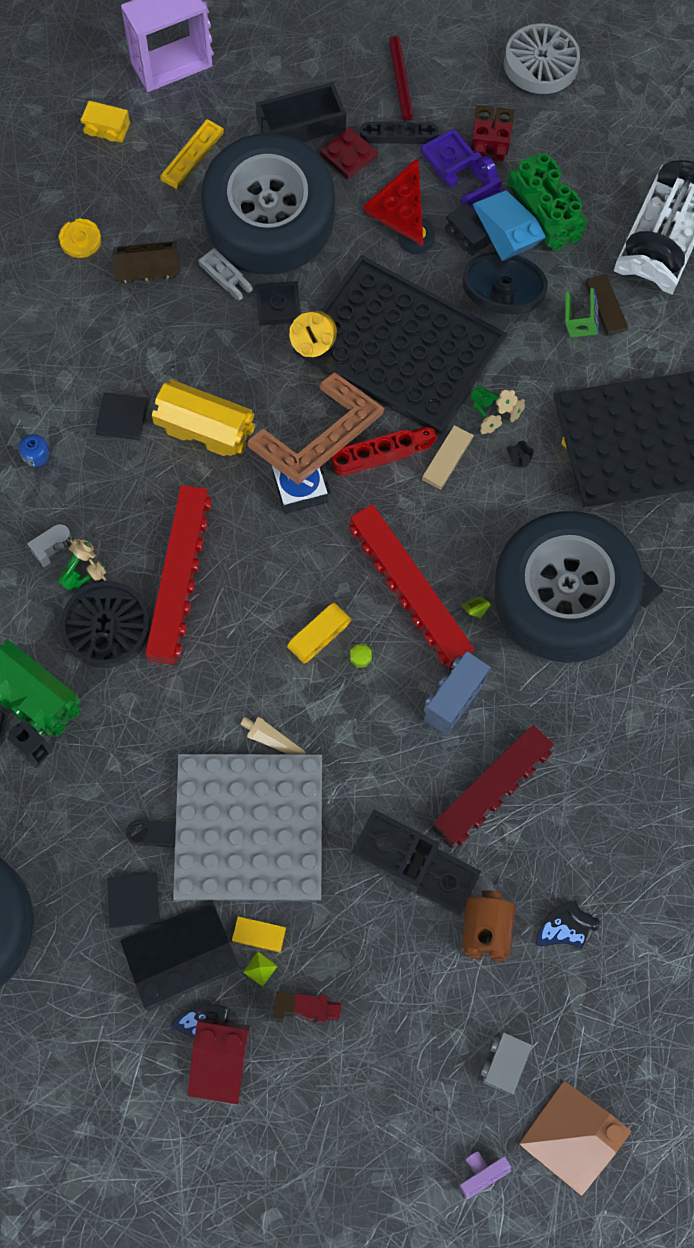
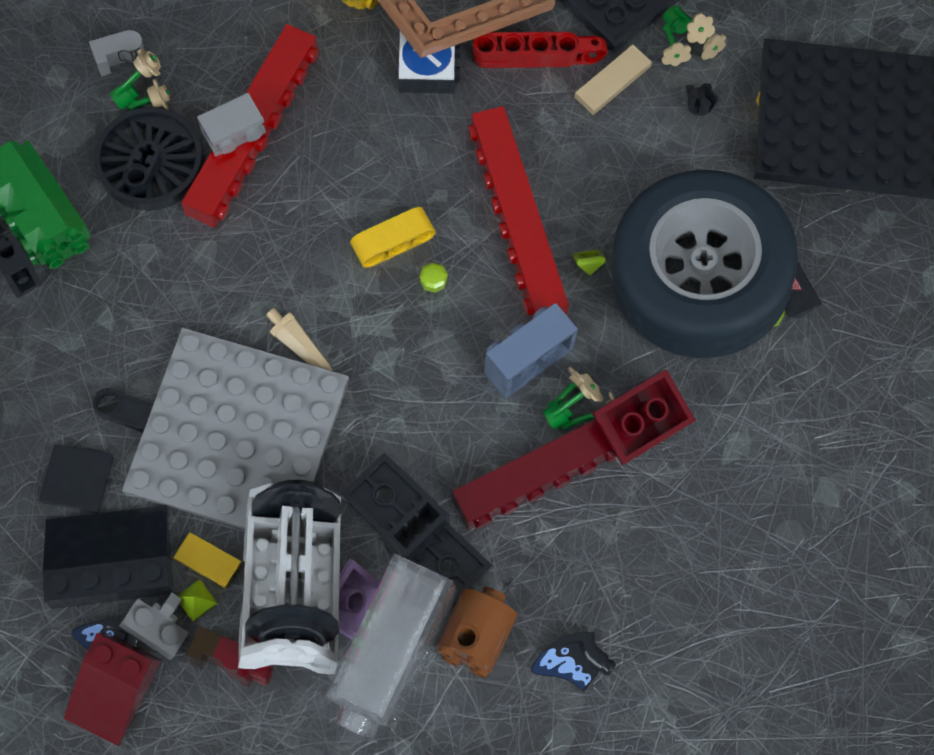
camera: 15 degrees right, 0 degrees up
none -> light grey hinge [119,592,189,660]
none -> light grey brick [197,93,266,157]
none -> white piece [238,479,341,674]
none -> clear brick [326,553,458,739]
none -> lavender slope [339,559,386,641]
none -> green plant [542,367,614,430]
none -> dark red slope [592,369,696,465]

